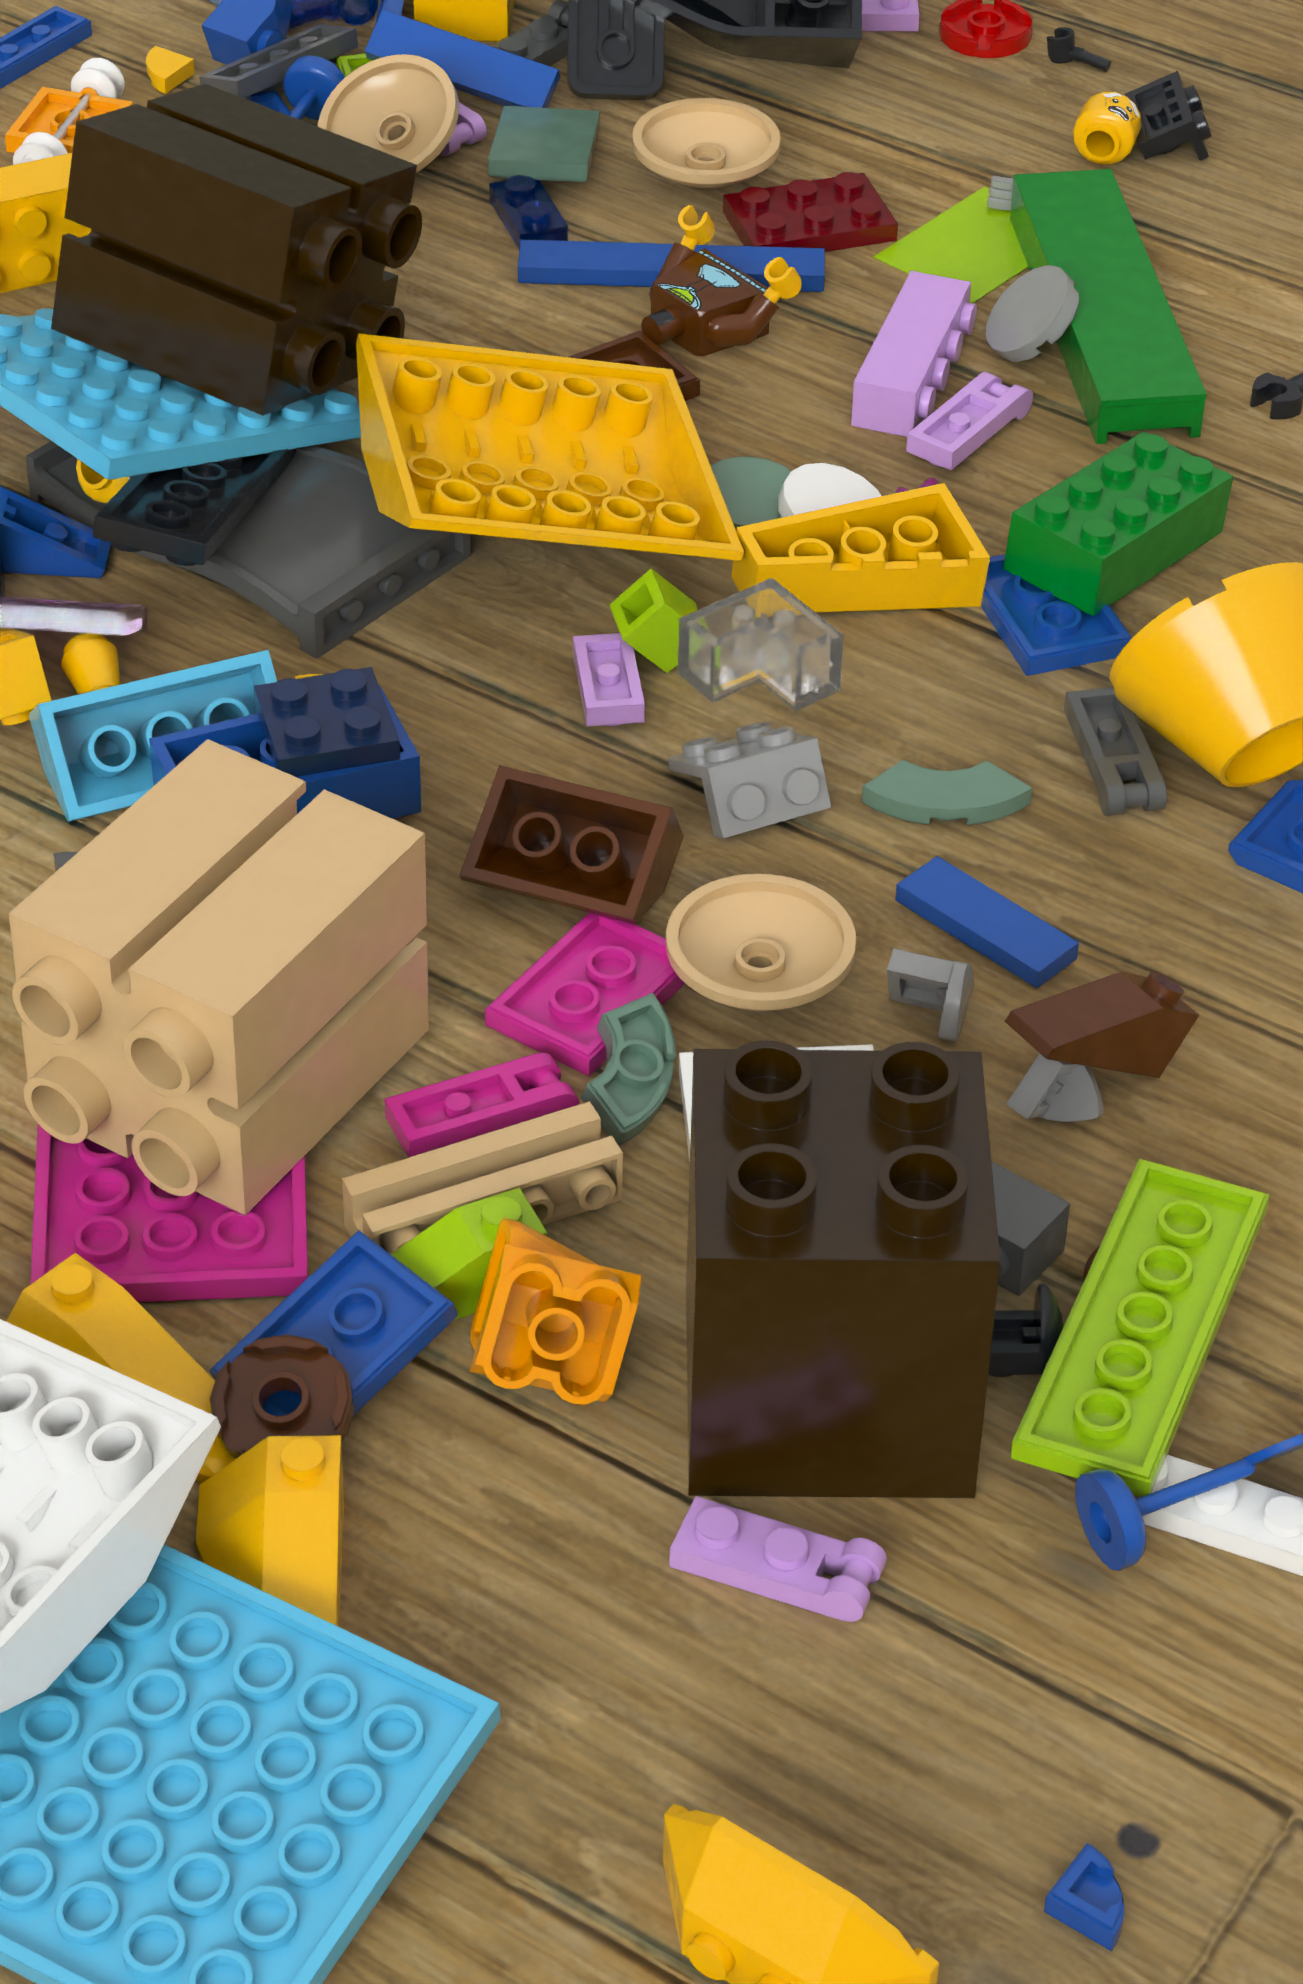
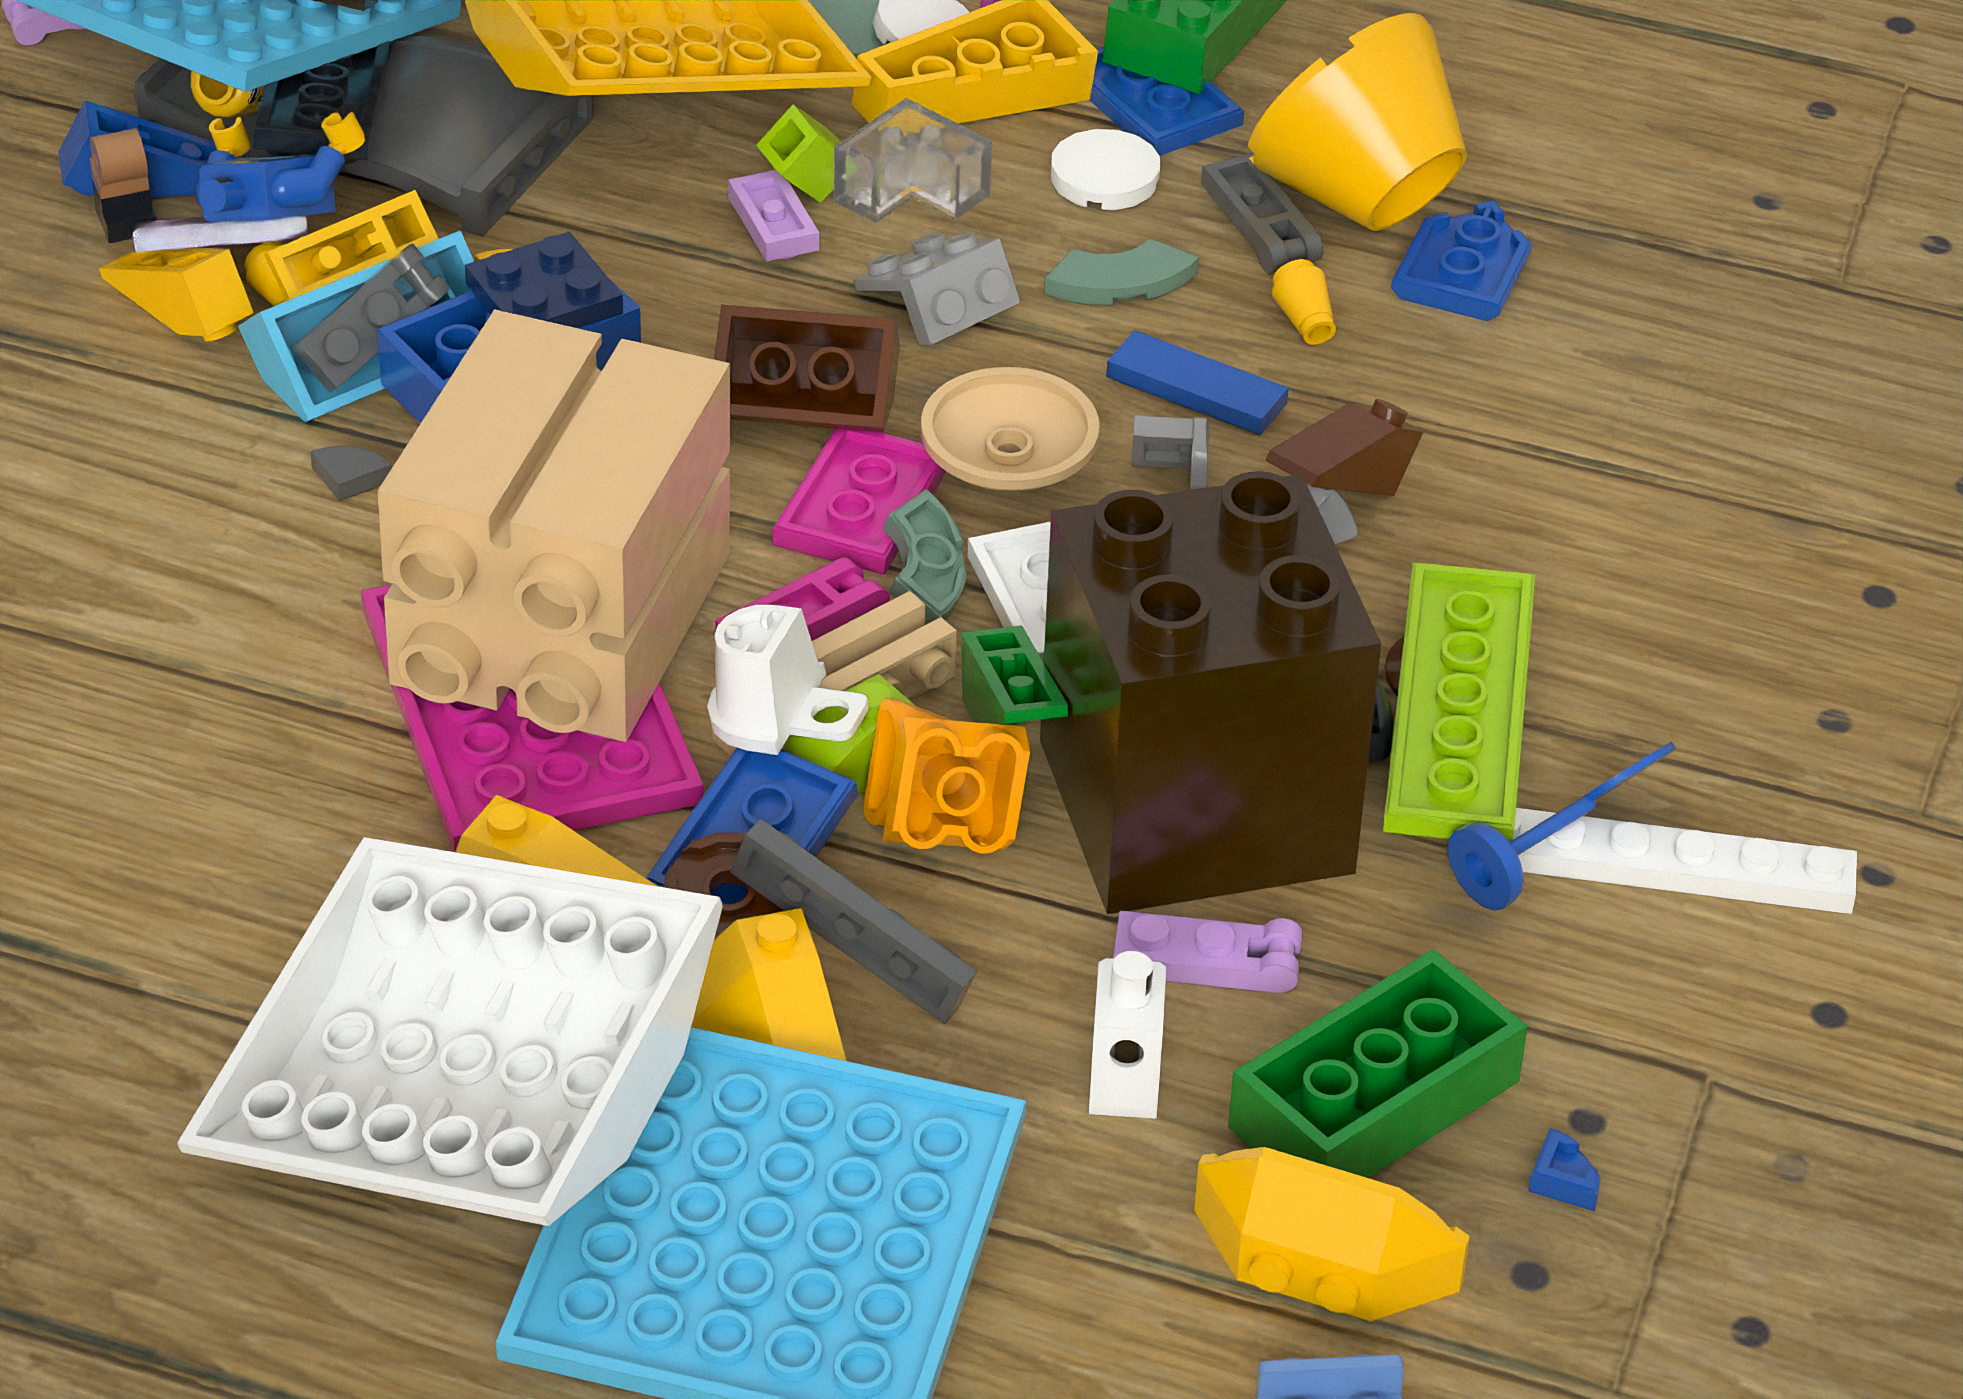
camera: 15 degrees left, 0 degrees up
none -> blue torso [195,112,365,223]
none -> yellow slope [264,190,439,301]
none -> dark grey plate [291,243,450,392]
none -> white container [707,605,869,755]
none -> dark grey plate [730,818,977,1024]
none -> green slope [961,625,1068,726]
none -> white tile [1051,129,1160,211]
none -> white torso [1089,951,1166,1119]
none -> green brick [1228,949,1528,1178]
none -> yellow cone [1272,259,1336,345]

